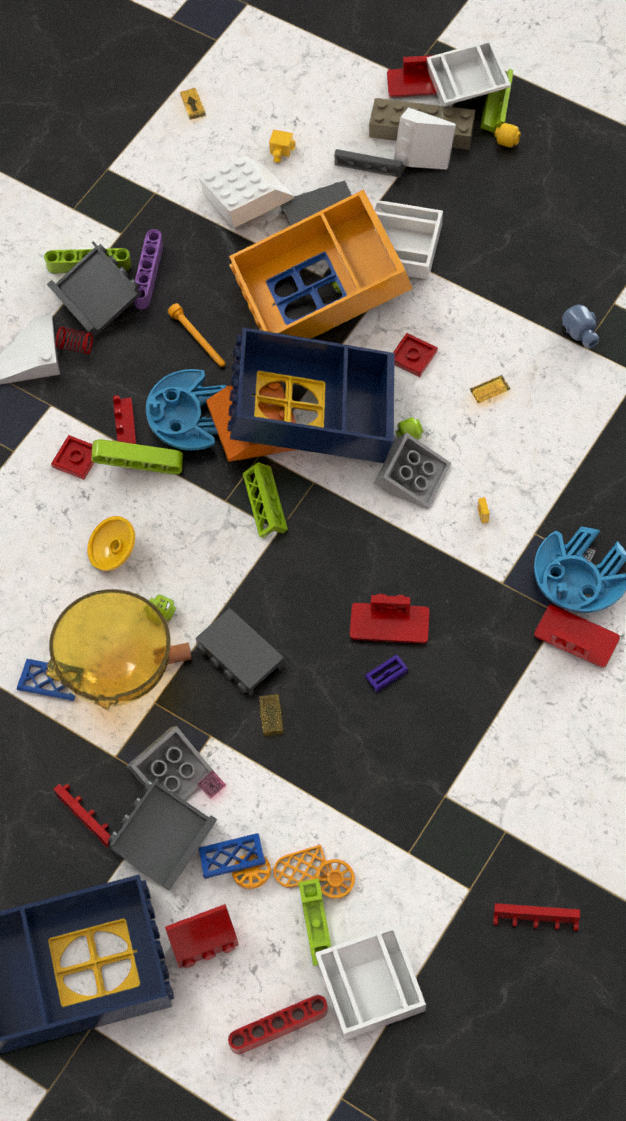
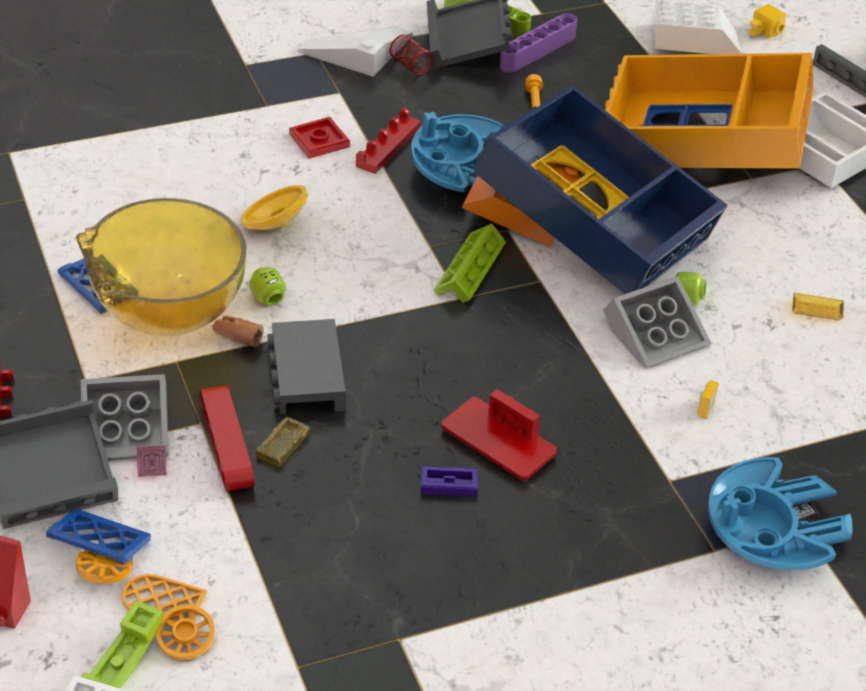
camera: 30 degrees right, 20 degrees down
lime beam [91,439,183,474] -> none
red tile [393,333,438,377] -> none
red bracket [534,605,620,668] -> none
none -> red beam [200,385,255,492]

